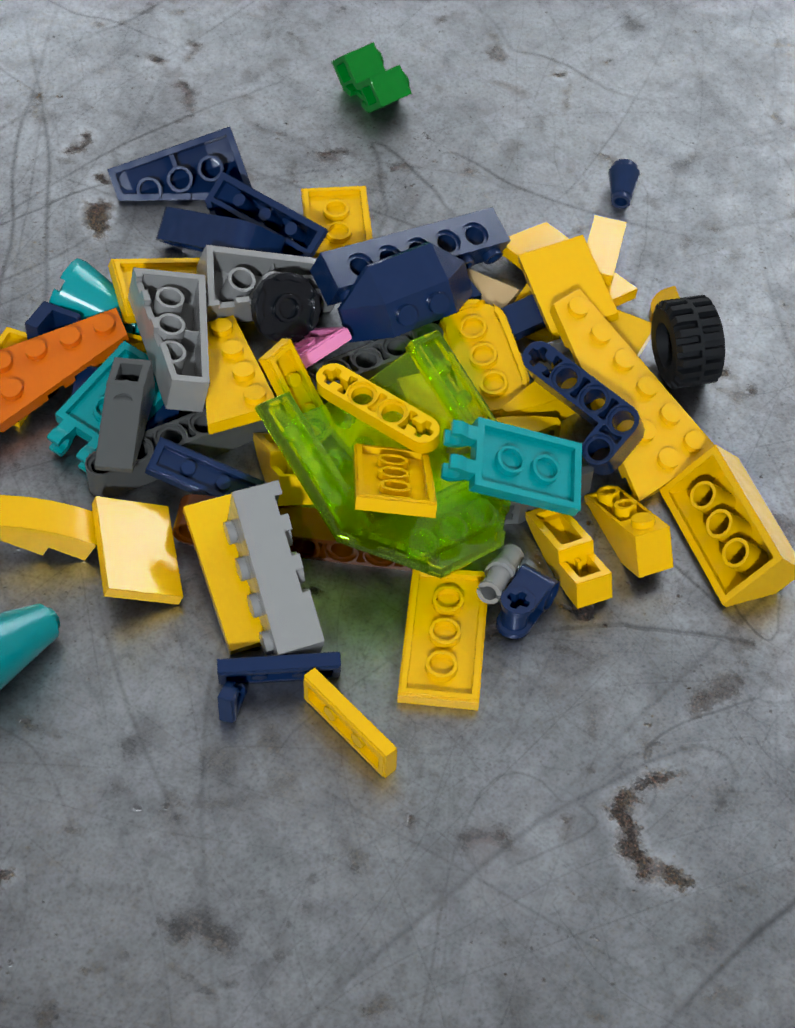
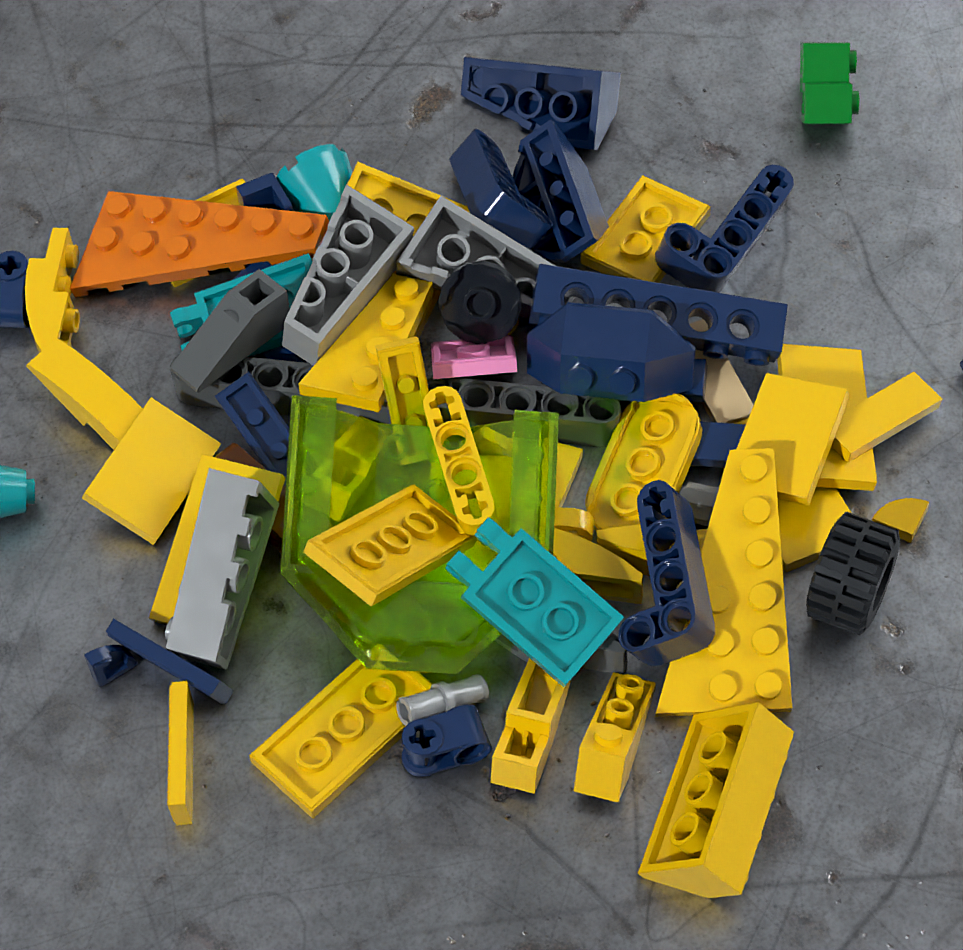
camera: 45 degrees right, 5 degrees up
none -> dark blue beam [655,164,794,293]

